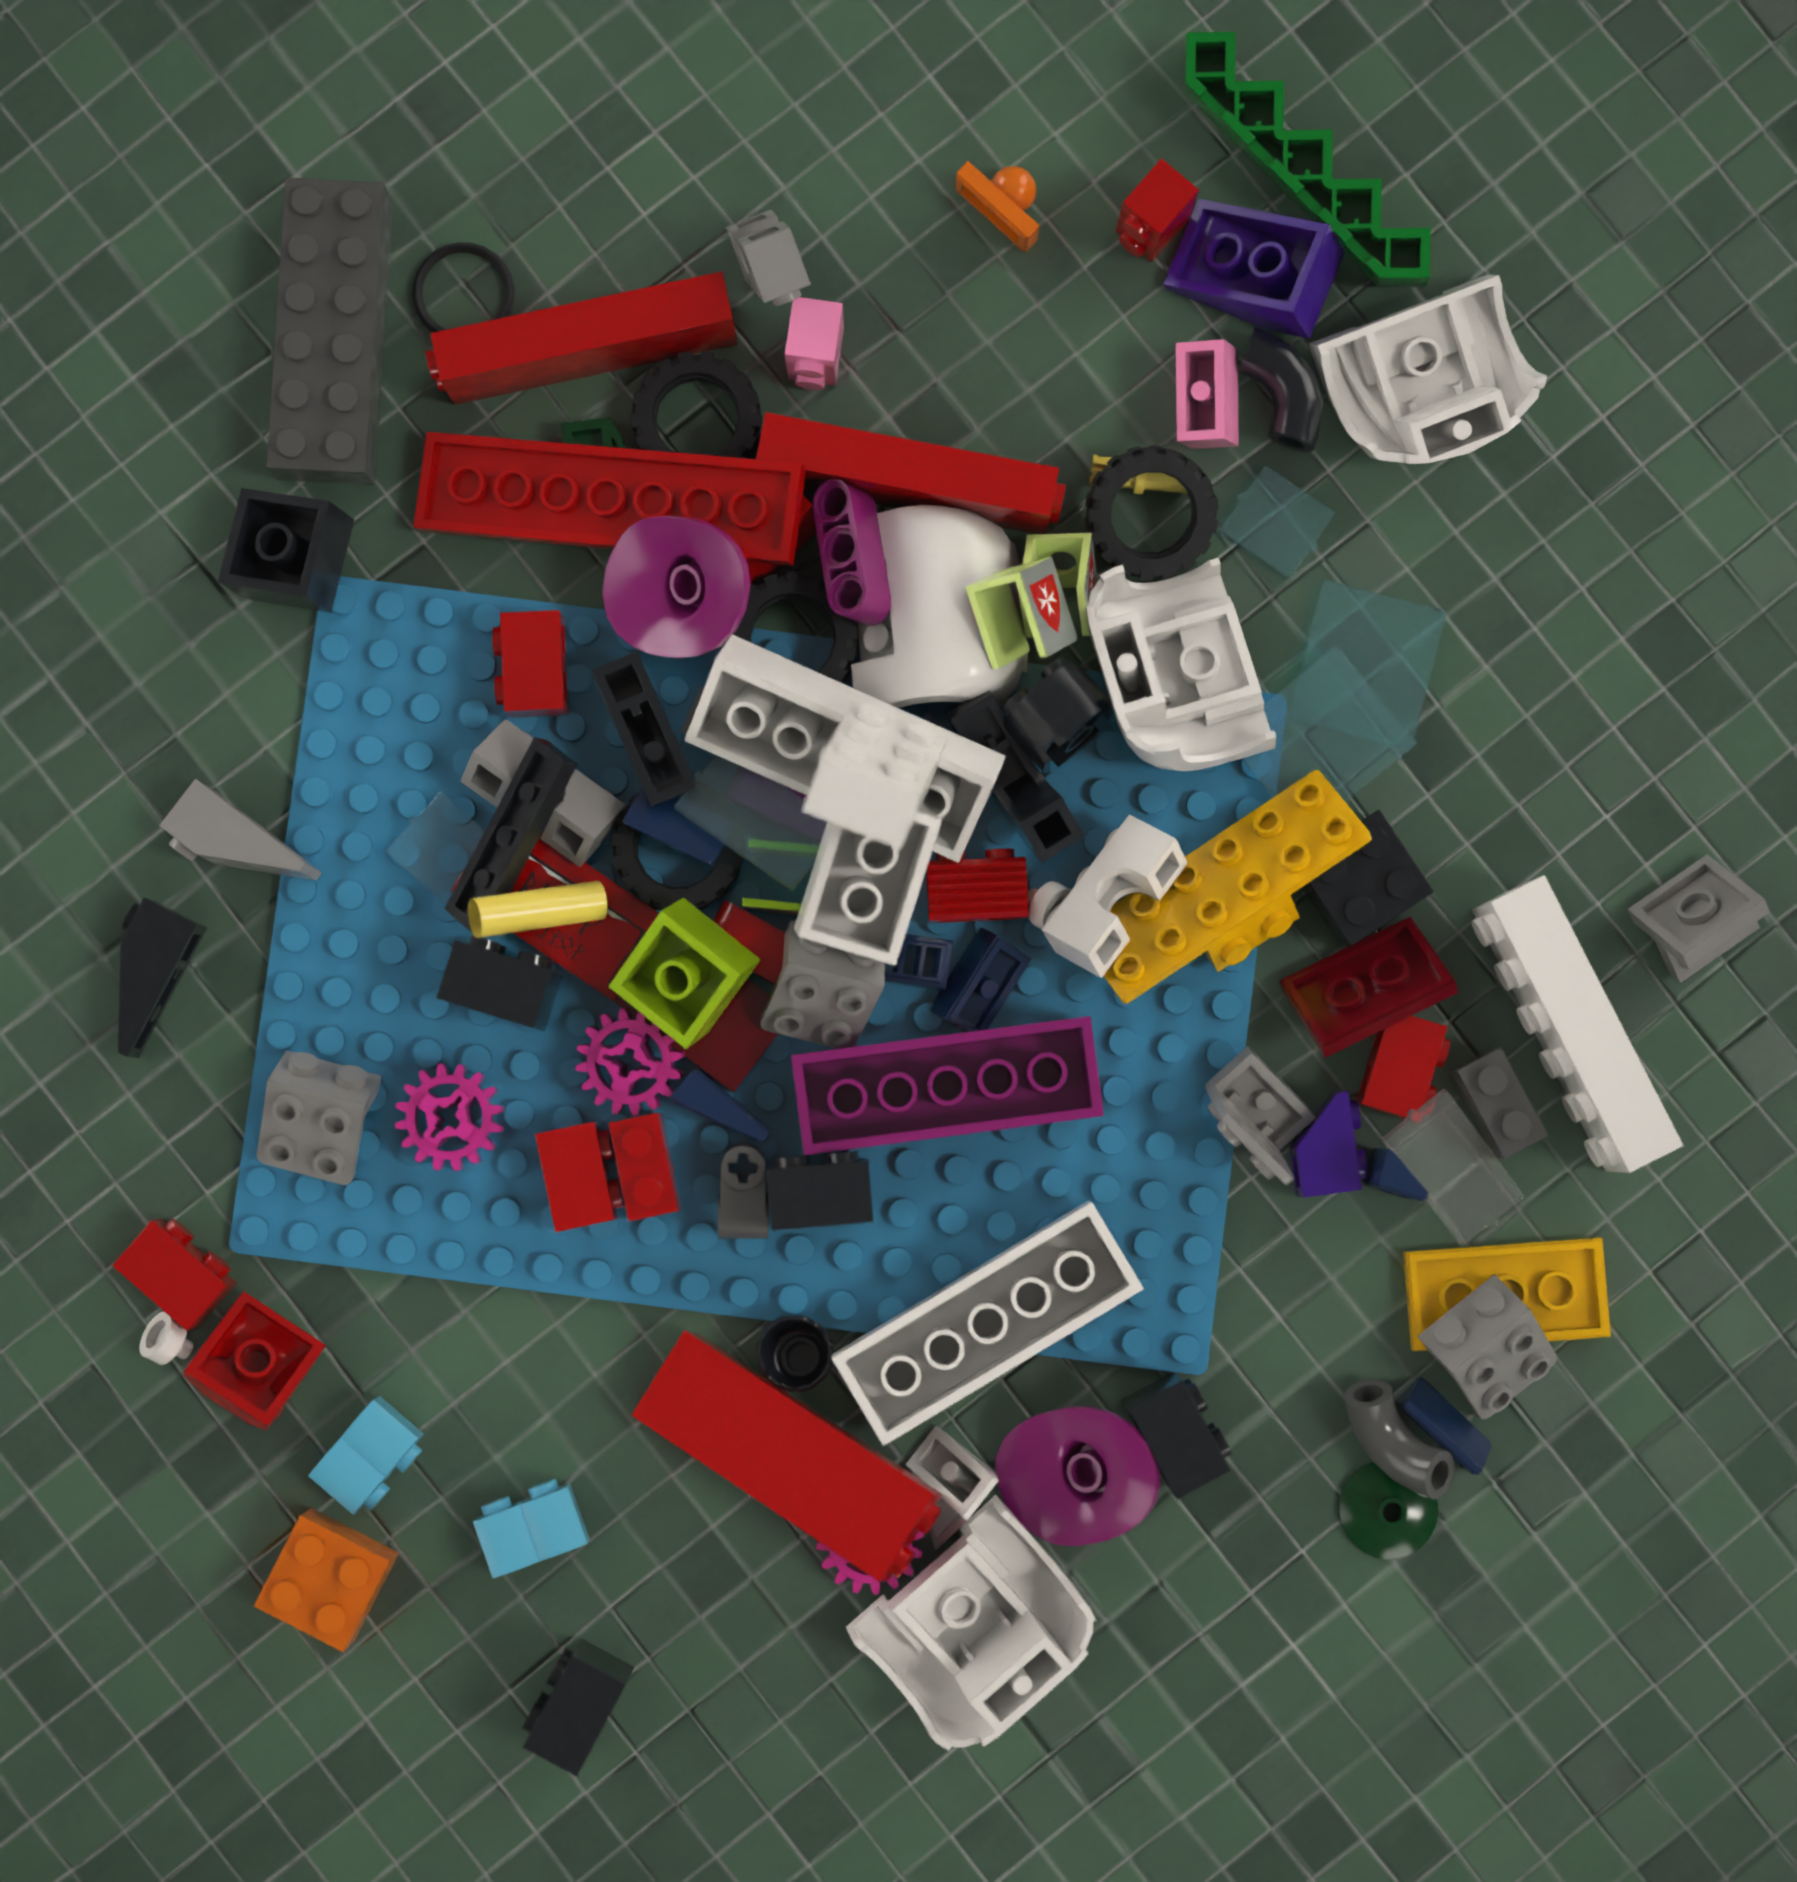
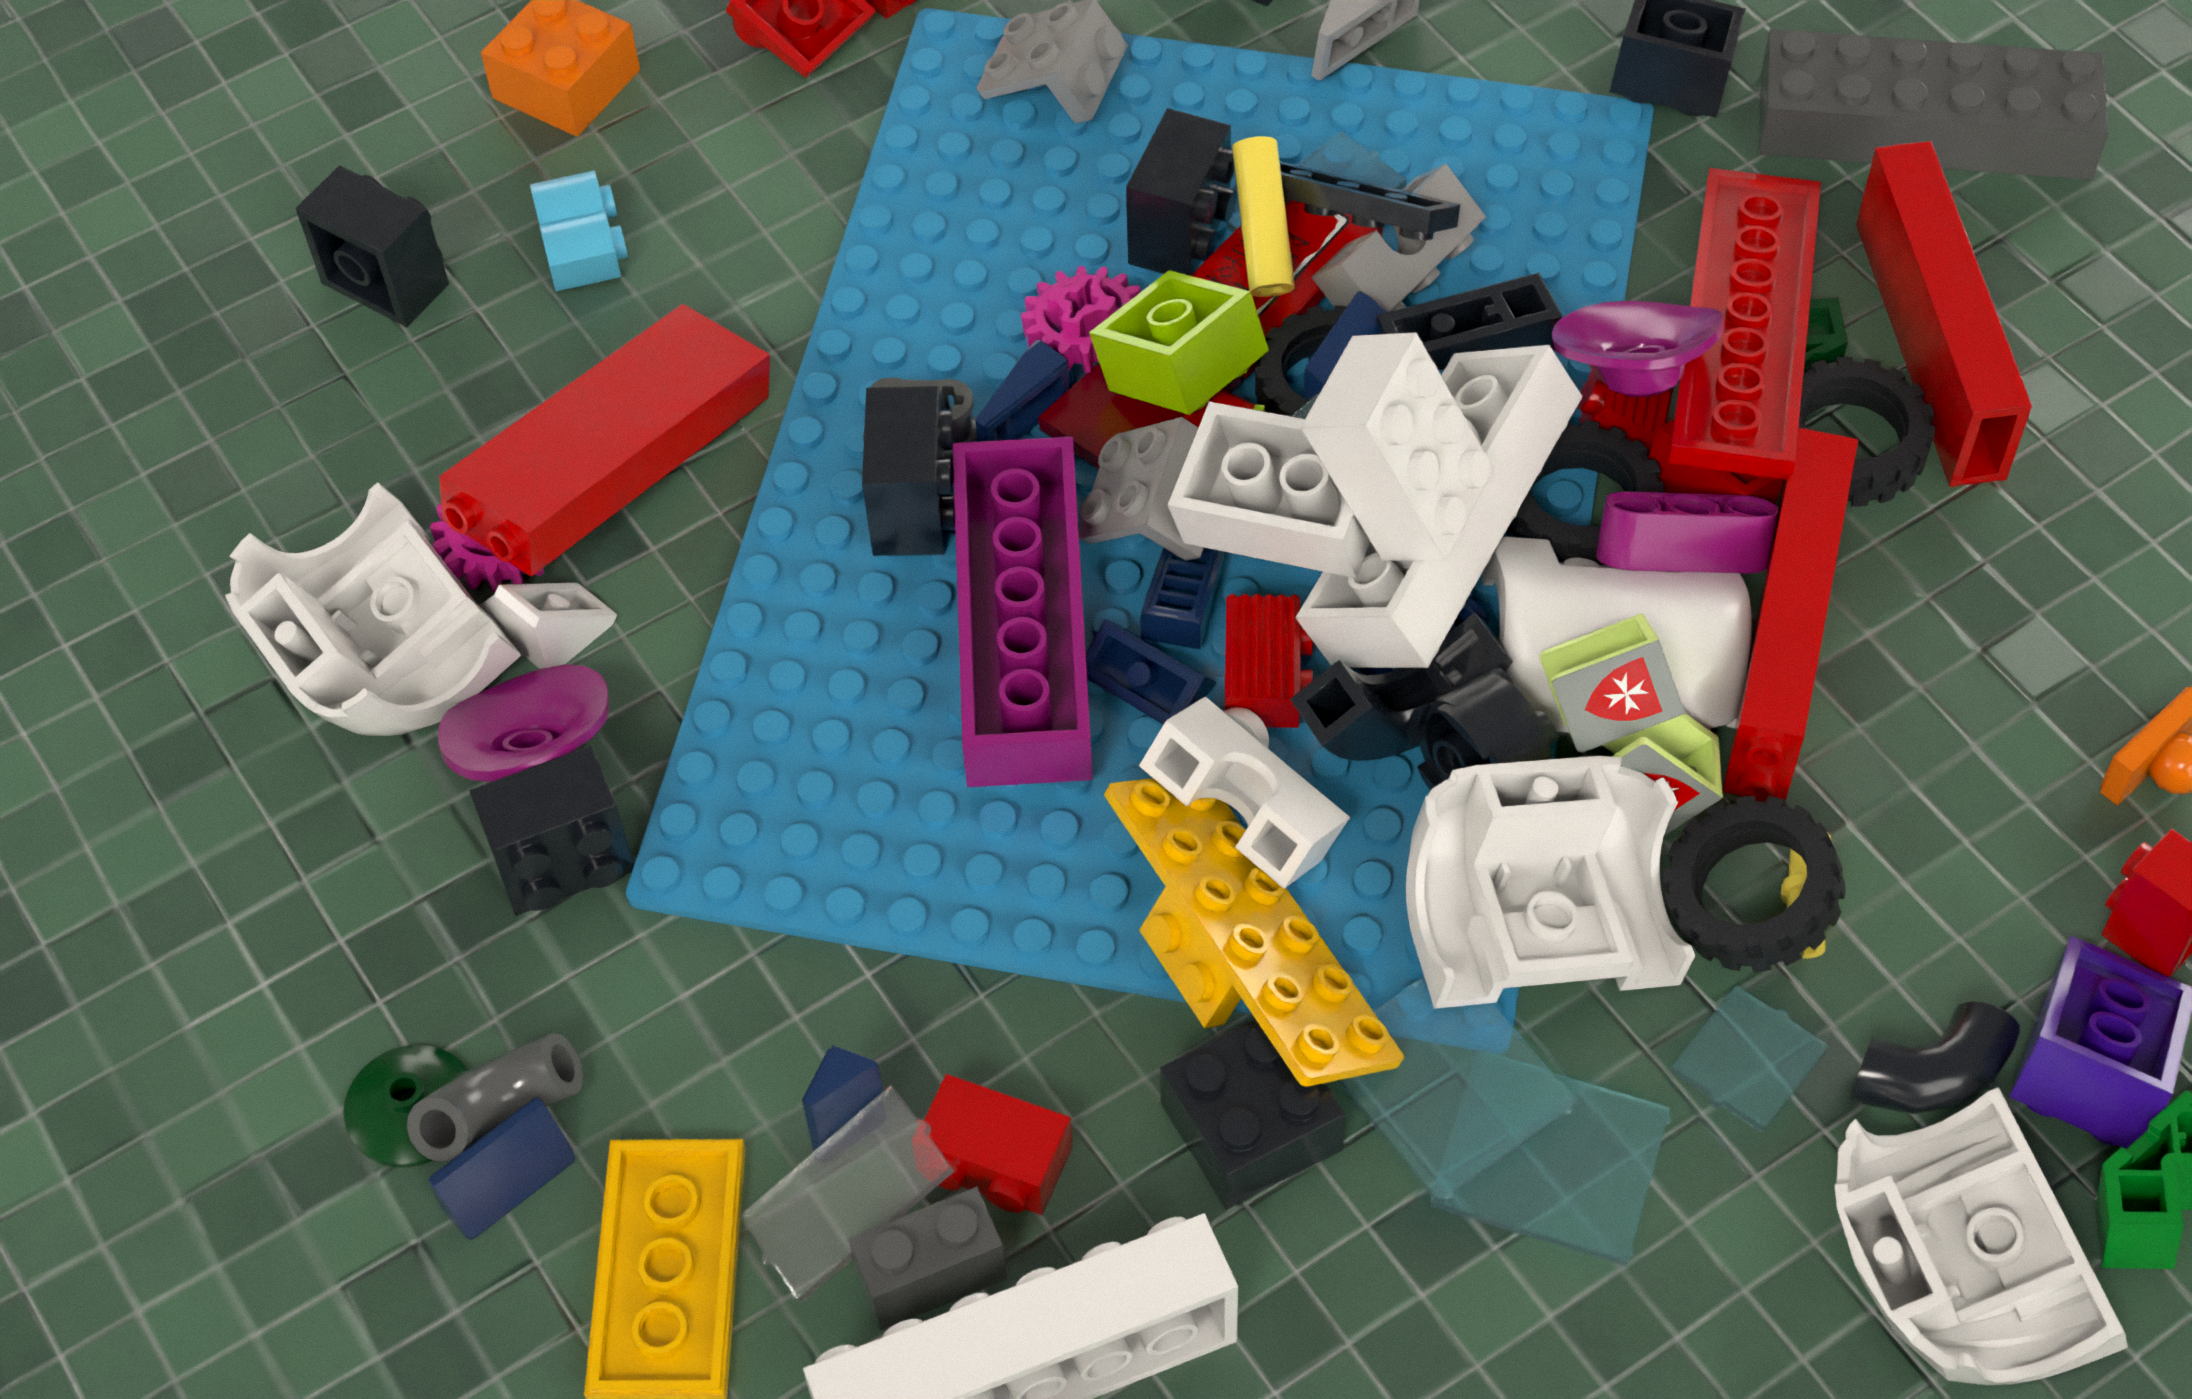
camera: 100 degrees right, 30 degrees down
medium azure brick [308,1396,424,1515] -> none
dark pink gear [395,1063,505,1171] -> none
black tyre [412,242,515,333] -> none
red brick [492,610,569,718] -> none
red brick [535,1121,625,1232] -> none
red brick [608,1113,682,1222] -> none
light grey arch [726,209,811,306] -> none
black hair [757,1315,834,1392] -> none
bright pink brick [785,297,844,390] -> none
white brick [831,1201,1144,1446] -> none
bright pink brick [1176,339,1239,449] -> none
light grey bracket [1204,1046,1316,1185] -> none
dark red tile [1279,917,1458,1058] -> none
dark purple slope [1290,1091,1368,1198] -> none
light grey bracket [1418,1274,1557,1419] -> none

